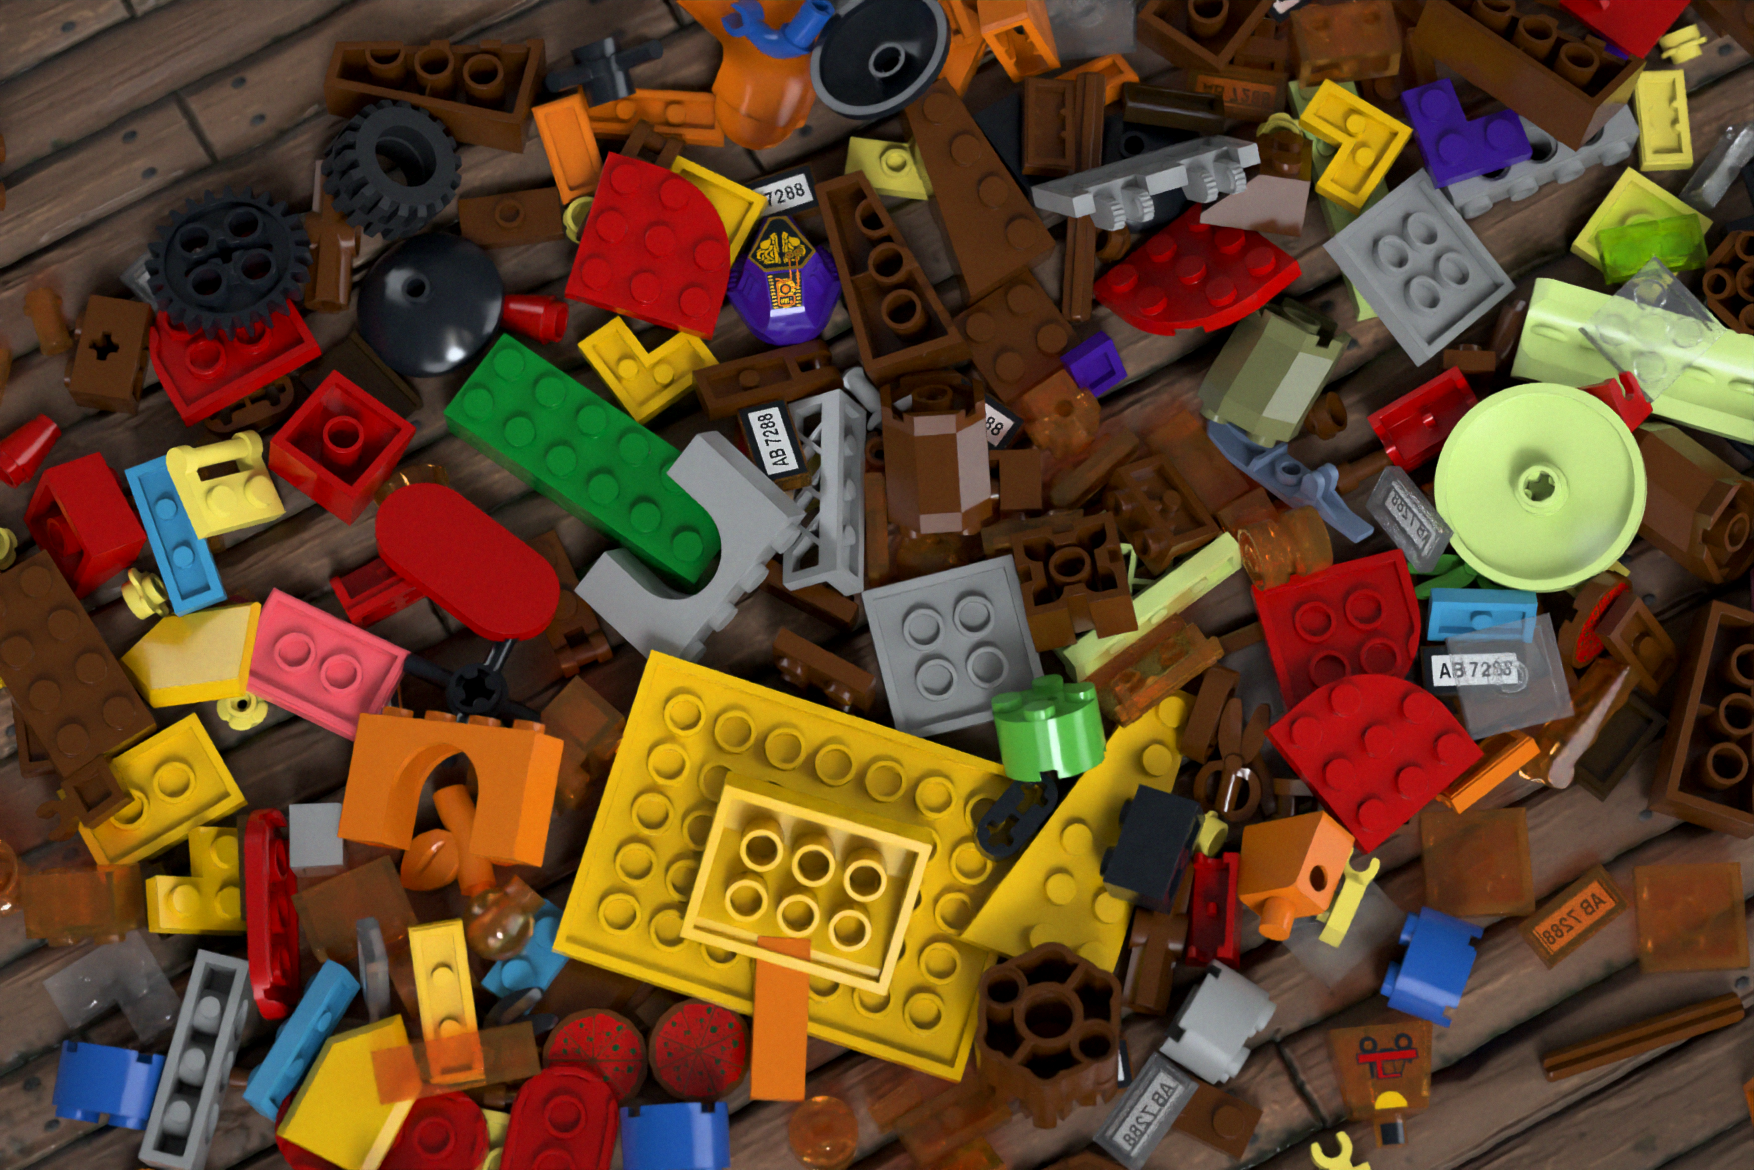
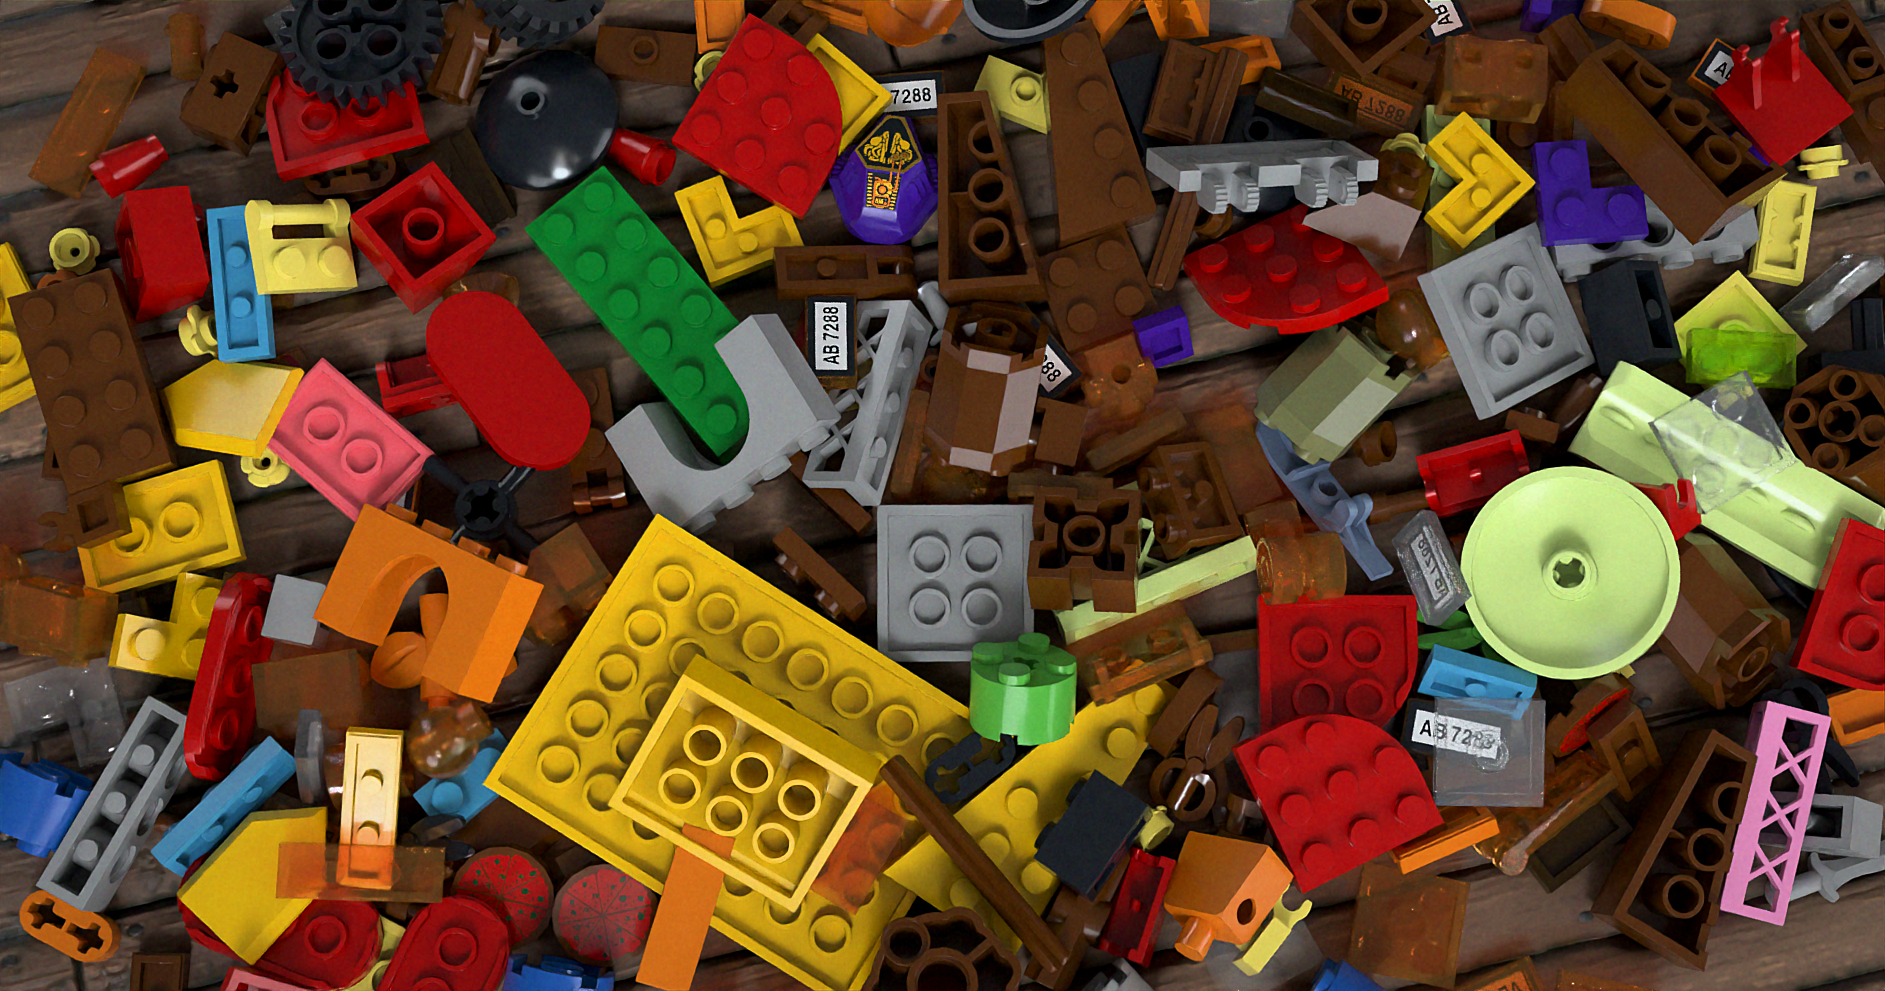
camera: 15 degrees right, 5 degrees up
none -> clear orange plate [809,796,908,915]
none -> reddish brown axle [879,754,1071,973]
none -> clear orange piece [1375,288,1450,372]
none -> black brick [1577,259,1683,378]

